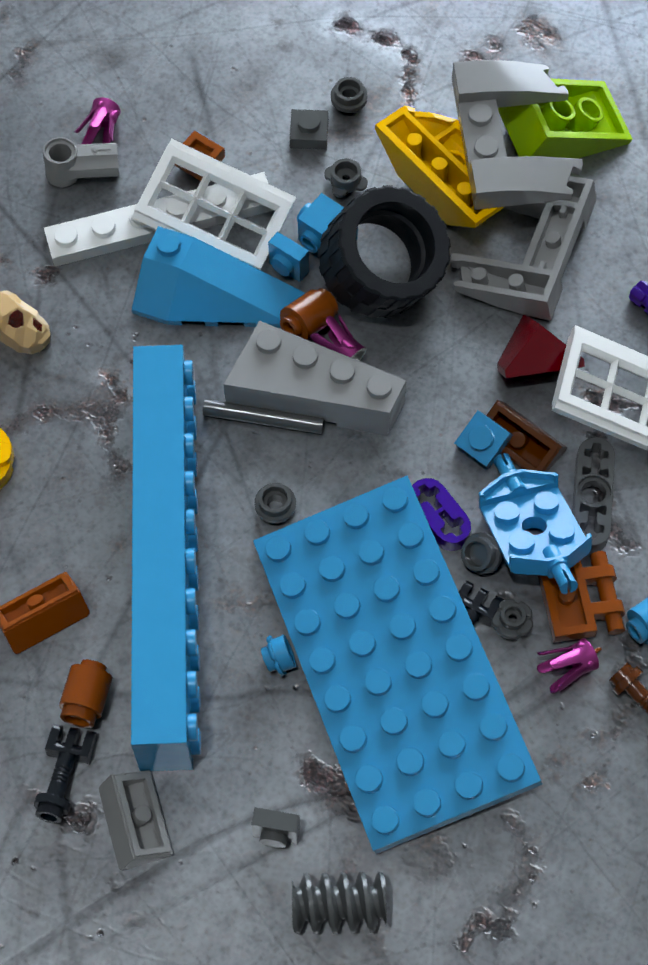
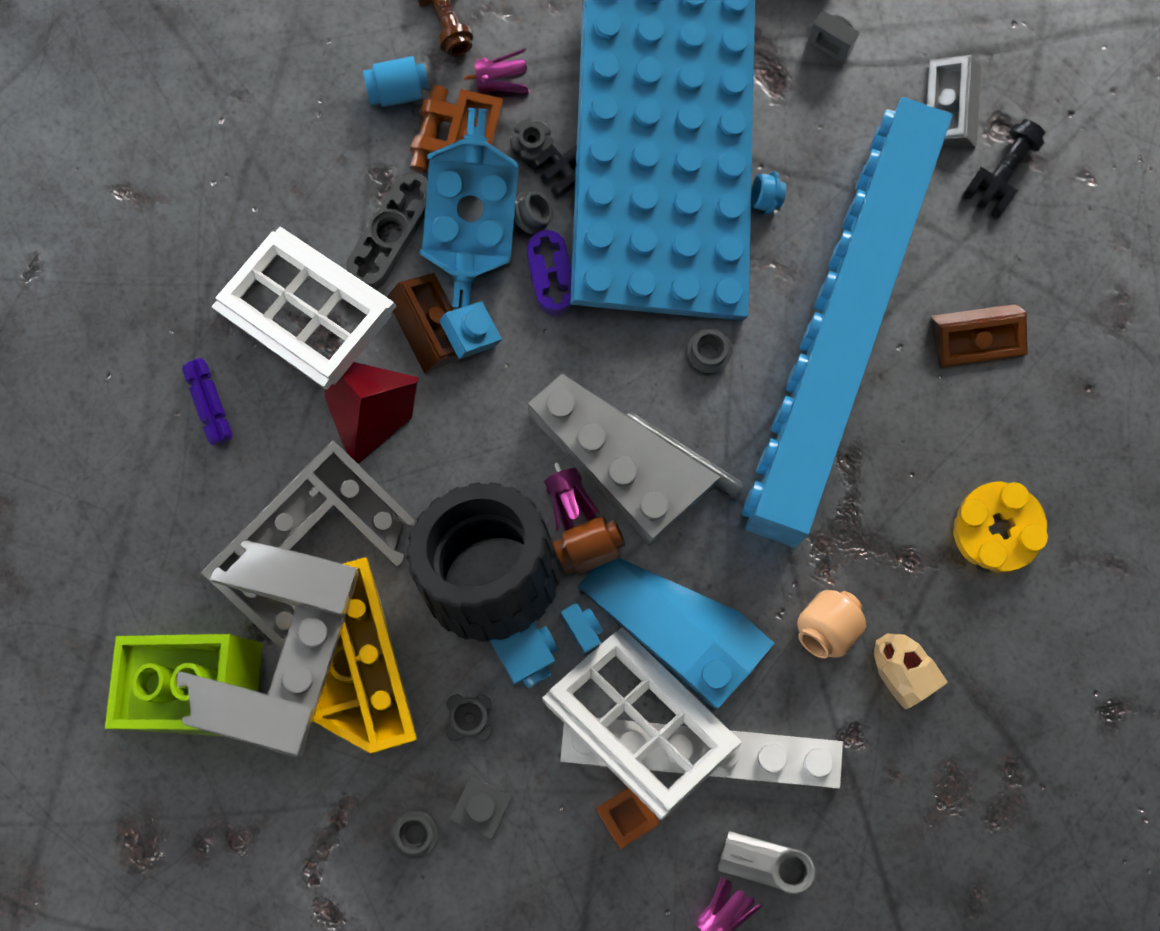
camera: 165 degrees left, 15 degrees up
dark orange brick [59,659,113,728] -> none
none -> light nougat head [797,590,867,659]

